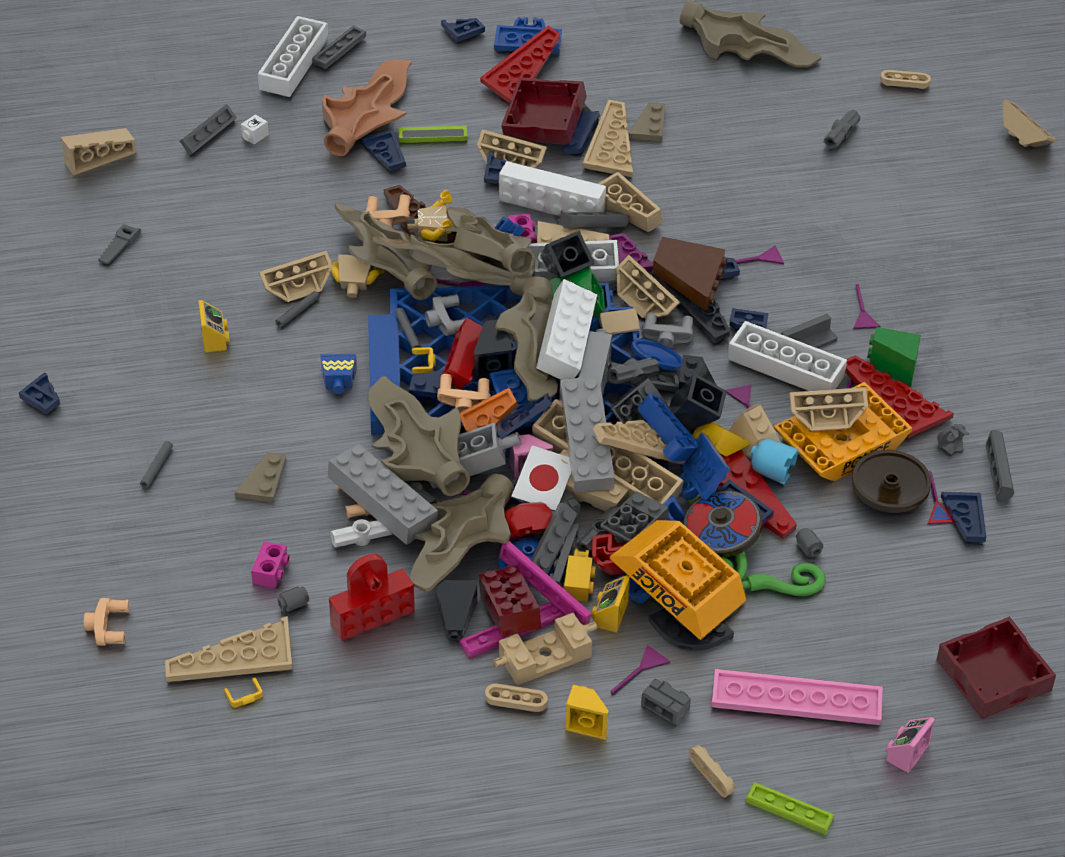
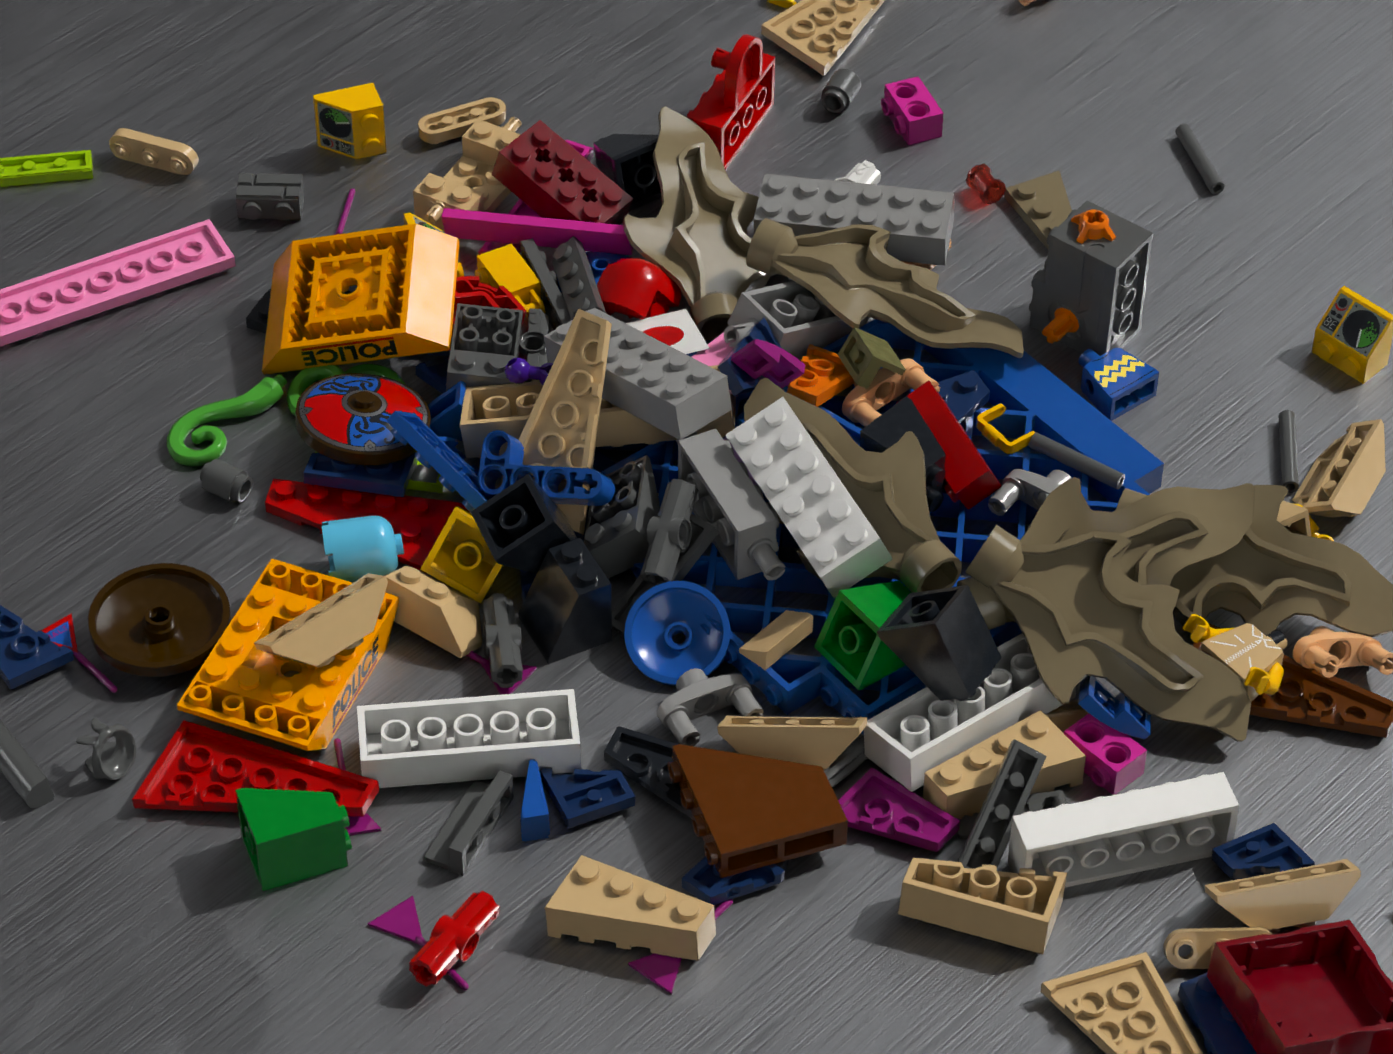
camera: 145 degrees right, 0 degrees up
none -> red piece [409,891,500,987]
none -> dark grey piece [482,593,523,688]
none -> dark purple arm [505,358,553,385]
none -> blue slope [520,759,550,841]
none -> tan wedge [545,855,716,961]
none -> magenta slope [731,339,805,389]
none -> olive panel [838,327,906,389]
none -> clear red bush [966,164,1006,204]
none -> dark grey piece [1029,200,1153,356]
none -> tan plate [1163,927,1272,969]

